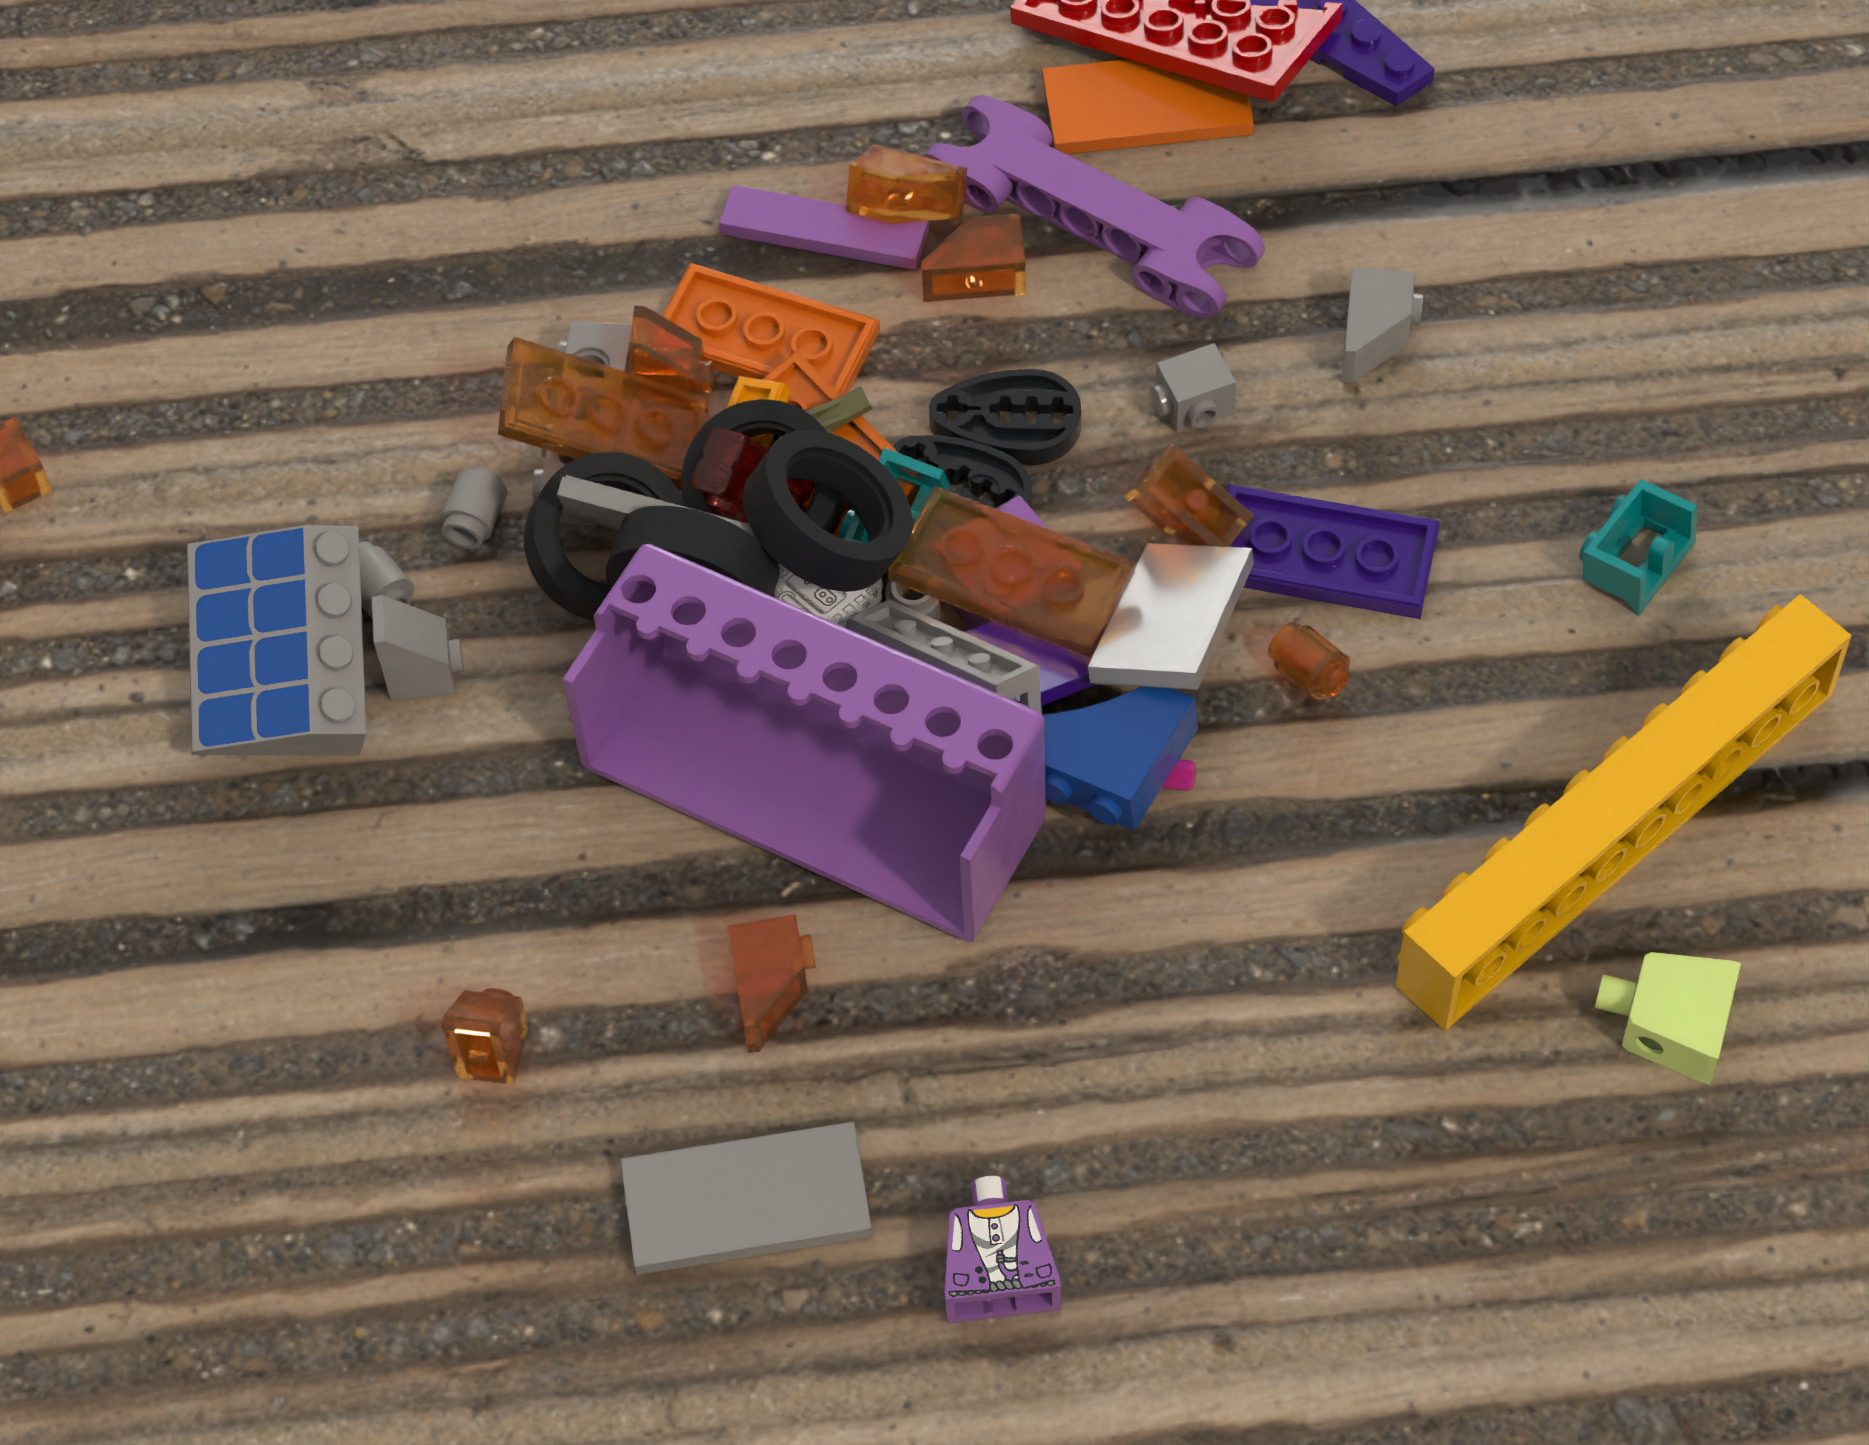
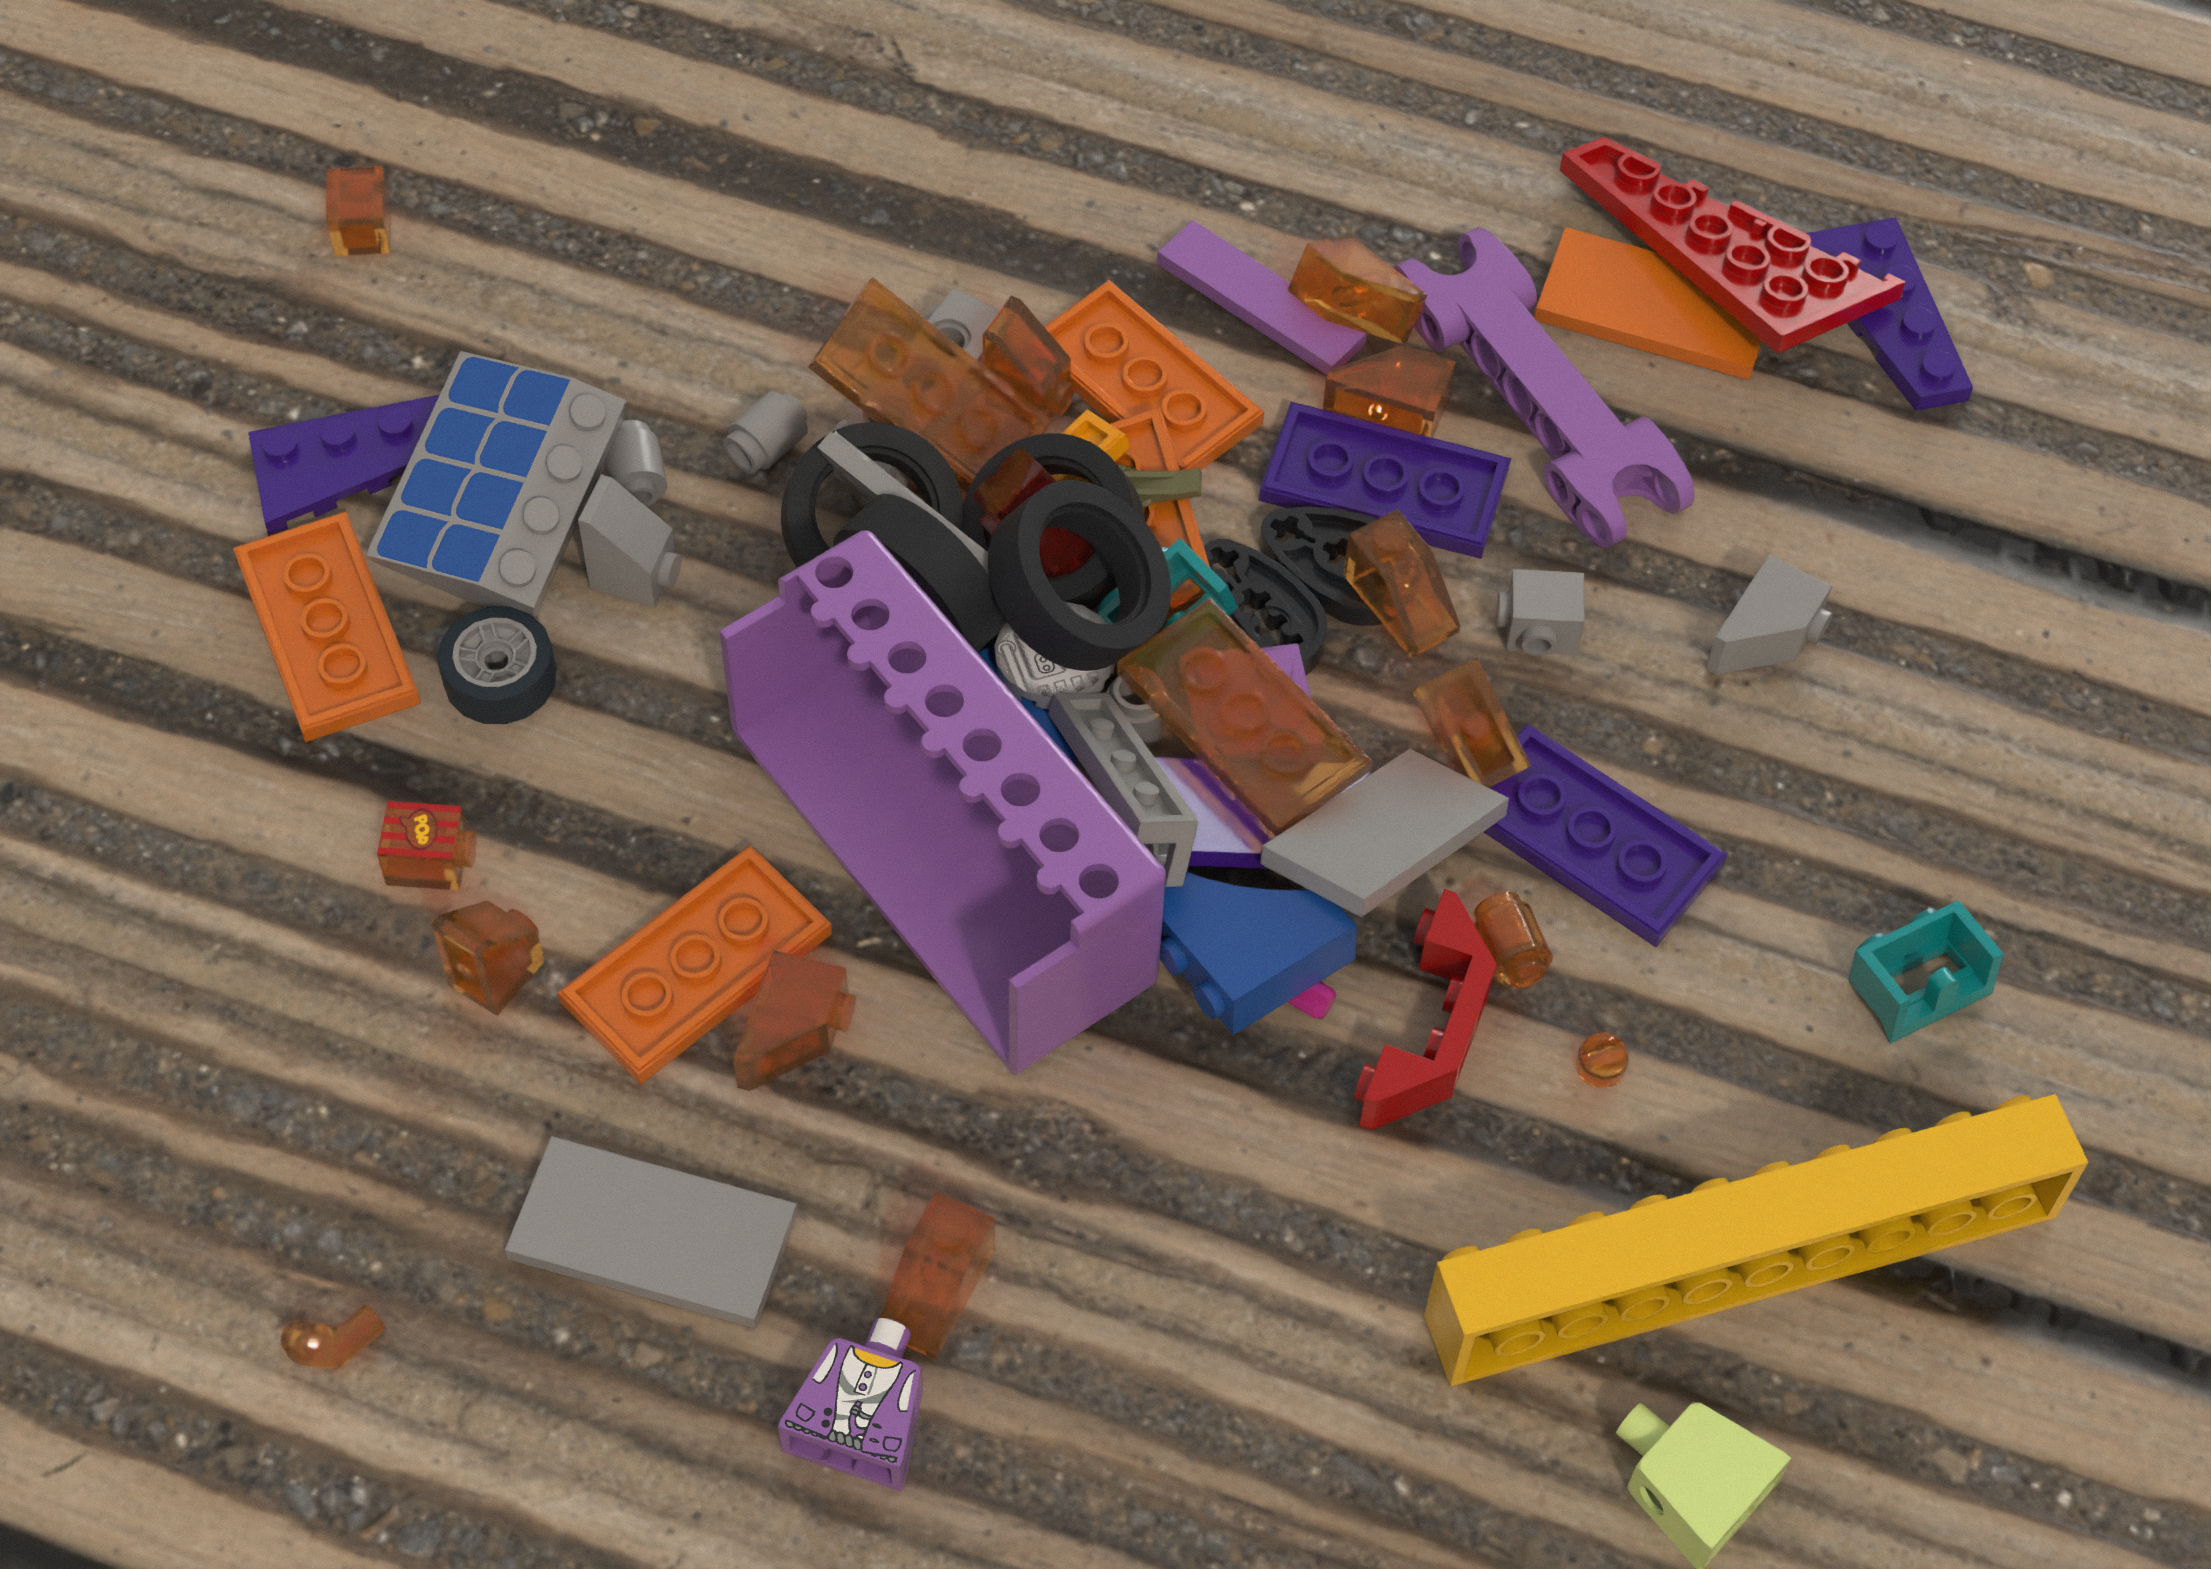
camera: 20 degrees right, 0 degrees up
none -> orange tile [233,511,421,743]
none -> dark purple wing [248,394,440,536]
none -> clear orange arm [281,1304,386,1369]
none -> clear orange brick [377,801,477,891]
none -> wheel [438,607,557,724]
none -> orange tile [558,845,832,1085]
none -> clear orange slope [880,1191,995,1360]
none -> dark purple tile [1259,402,1511,559]
none -> clear orange slope [1343,509,1461,658]
none -> red slope [1354,889,1497,1130]
none -> clear orange hinge [1576,1032,1629,1088]

